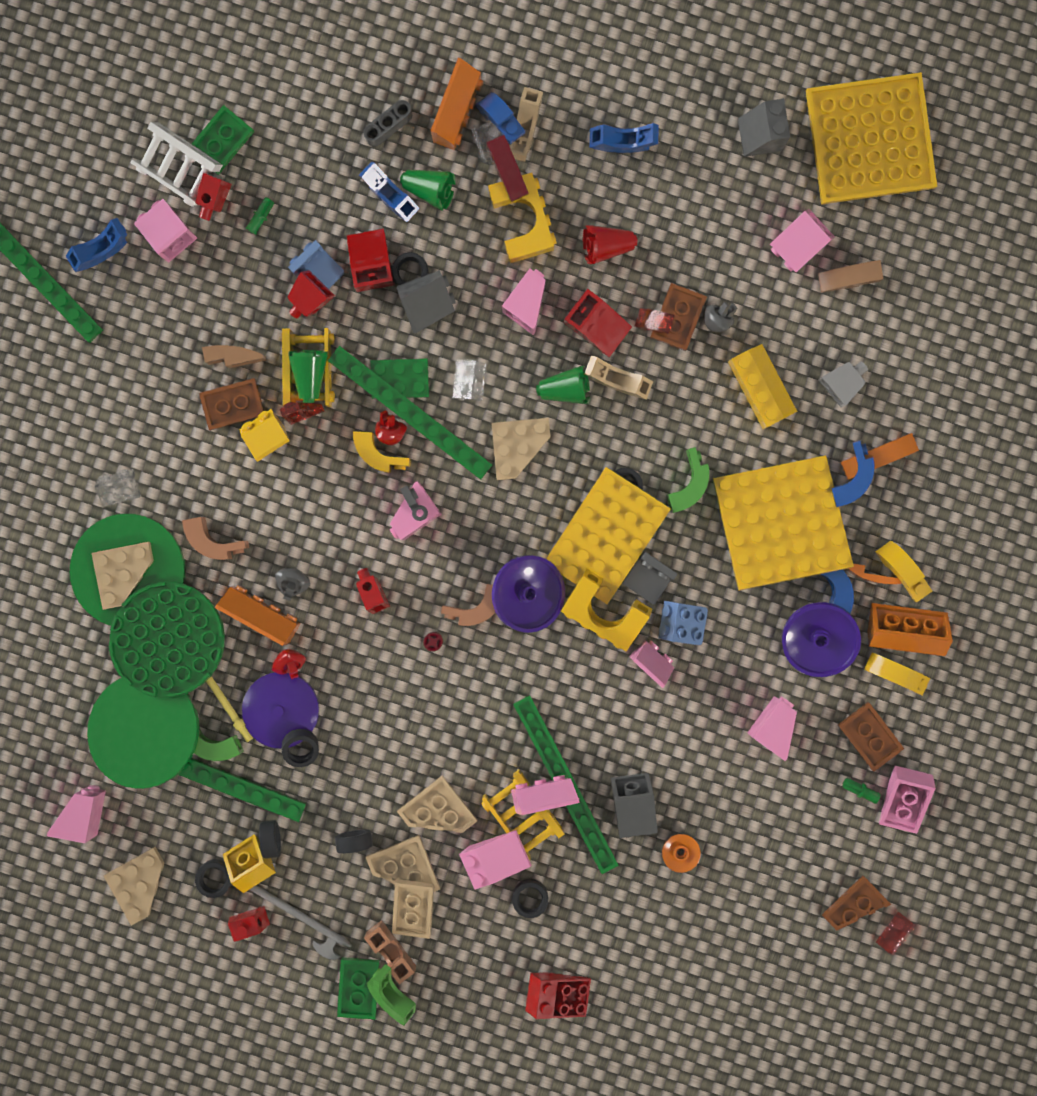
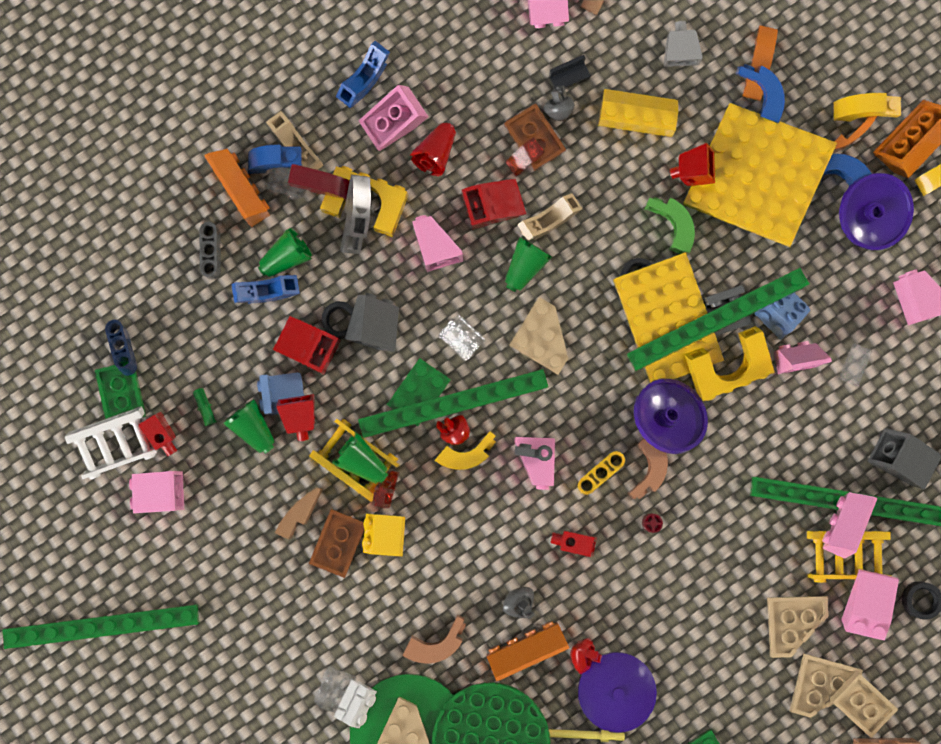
camera: 55 degrees left, 5 degrees down
blue arch [66,218,127,272] -> none
black tyre [282,729,319,767] -> none
black tyre [335,829,373,854] -> none
none -> dark blue beam [105,319,137,376]
none -> green cone [223,399,275,454]
none -> white brick [334,679,377,728]
none -> flat silver slope [340,174,371,254]
none -> bright pink slope [359,85,429,151]
none -> black panel [549,55,591,90]
none -> yellow beam [578,451,625,495]
none -> green plate [627,268,810,372]
none -> red torso [670,143,715,186]
none -> clear tile [839,343,872,386]

